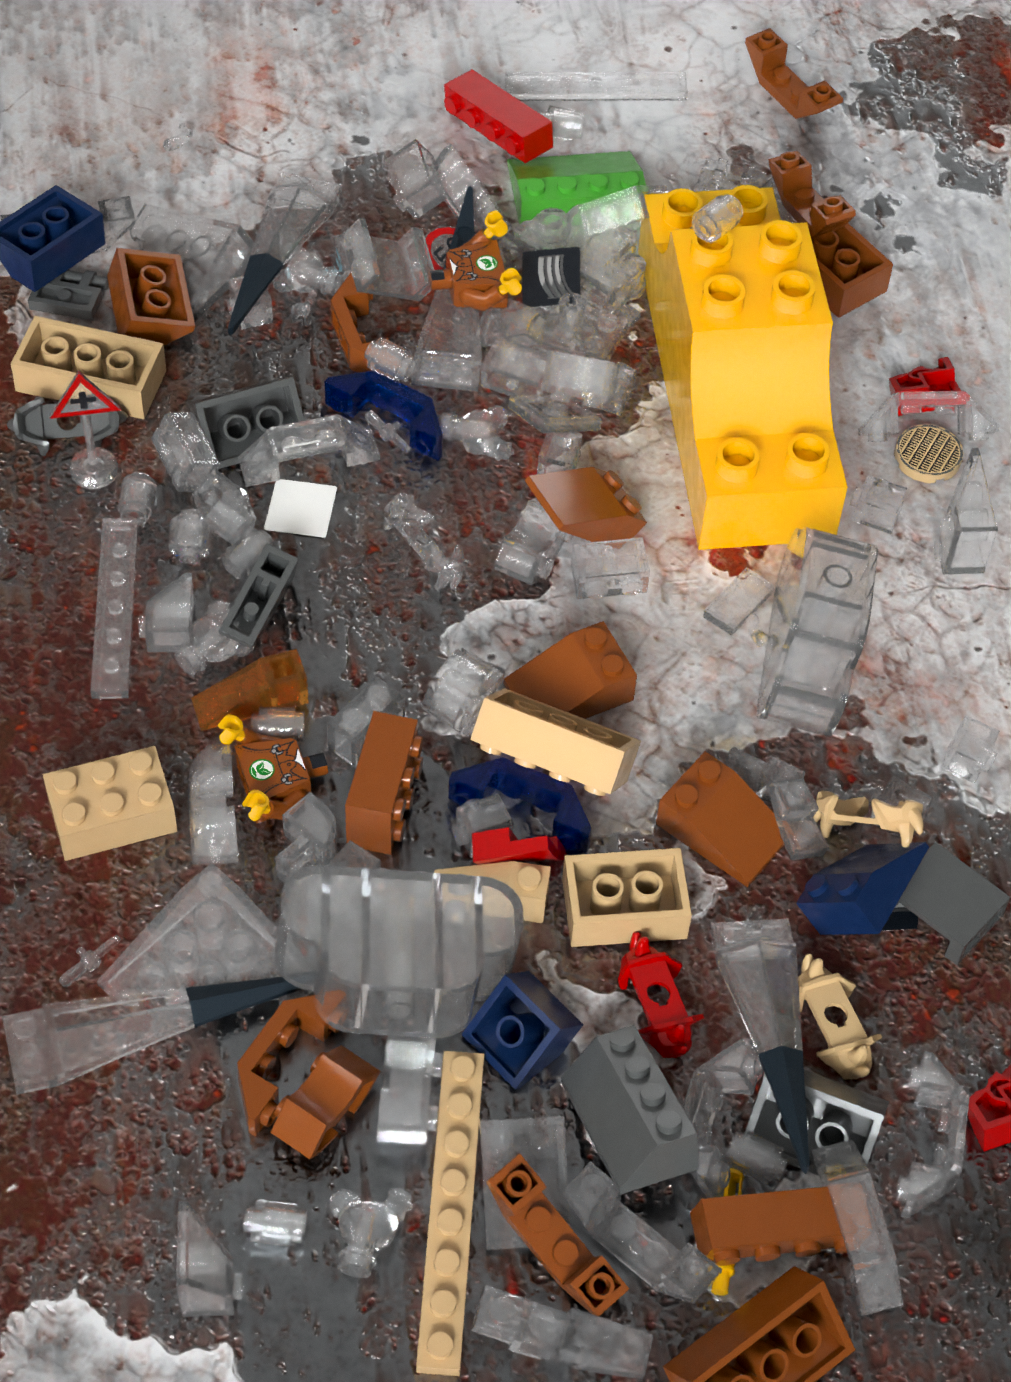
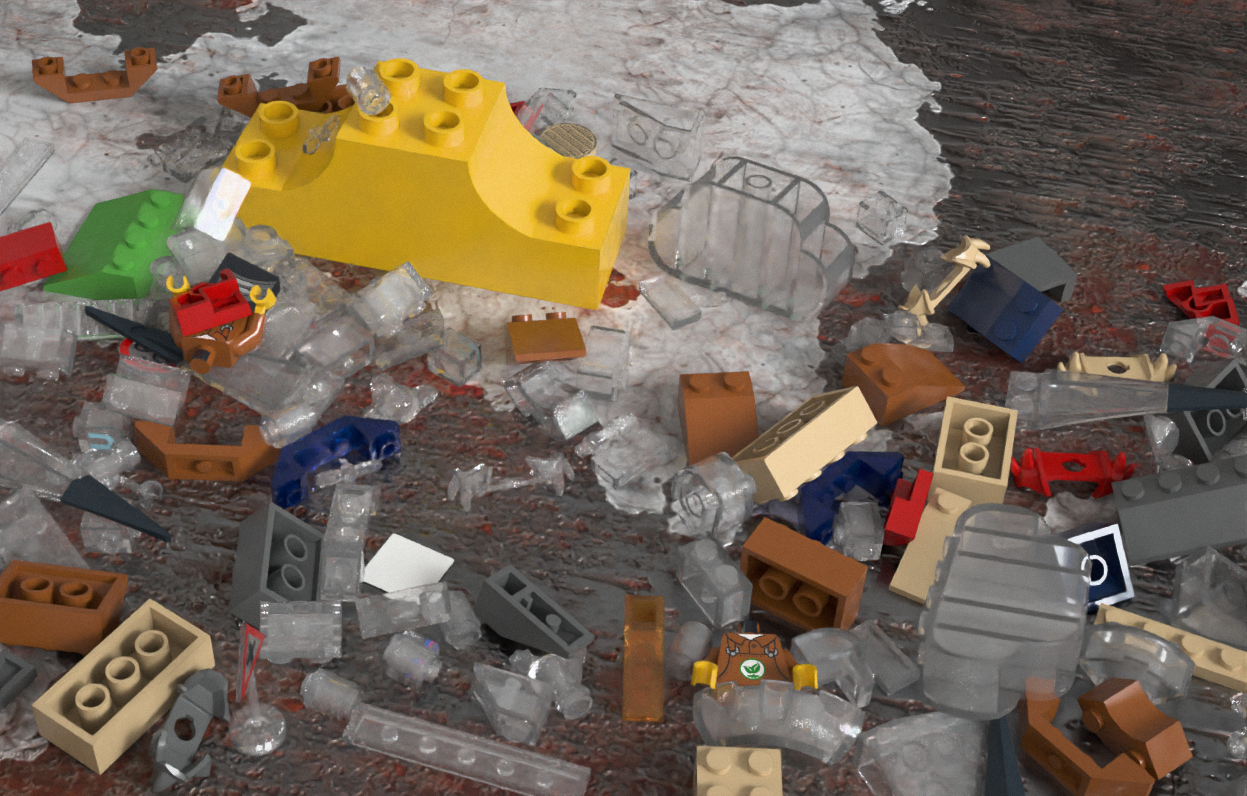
camera: 70 degrees left, 10 degrees down
none -> red slope [169,268,252,337]
none -> clear plate [575,413,669,489]

